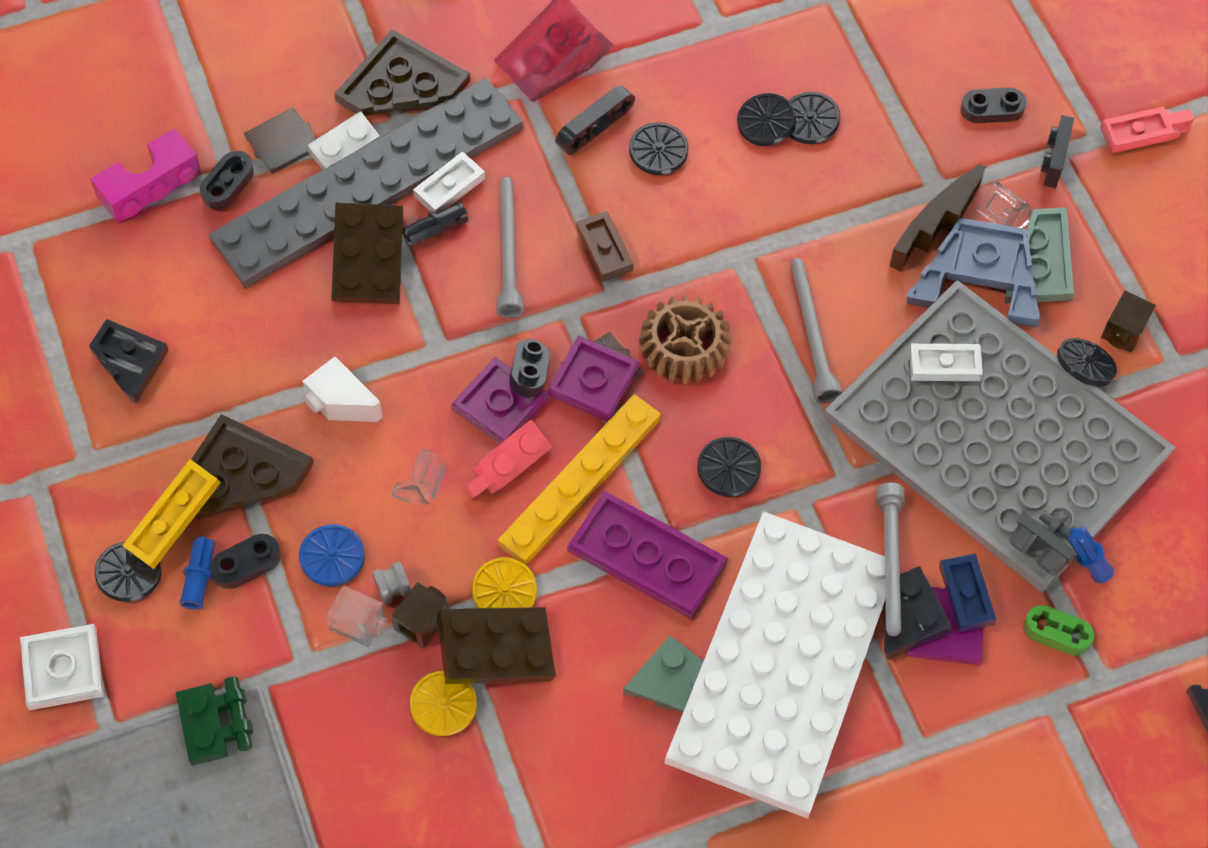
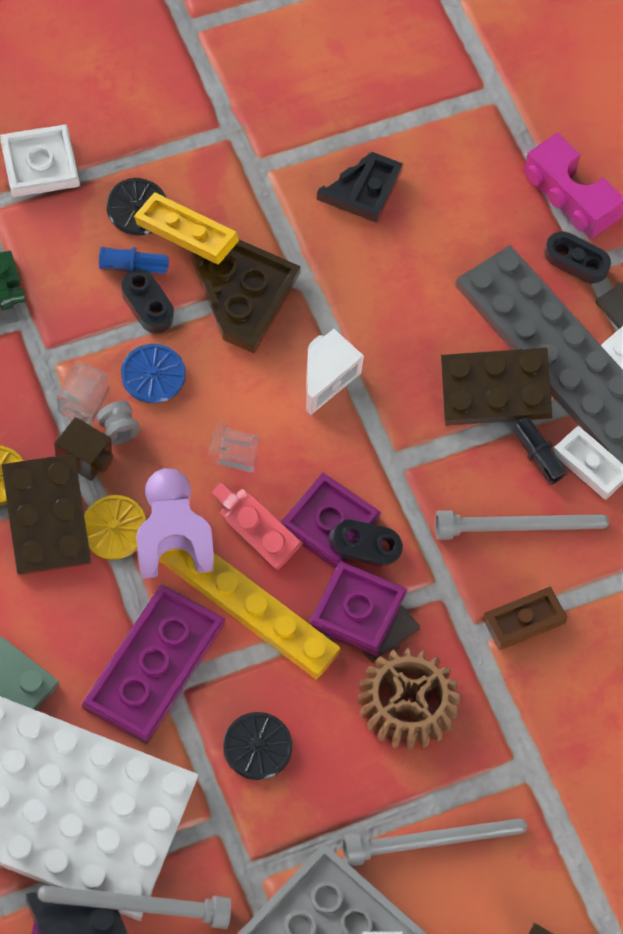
camera: 85 degrees right, 0 degrees up
none -> lavender piece [137,468,214,579]

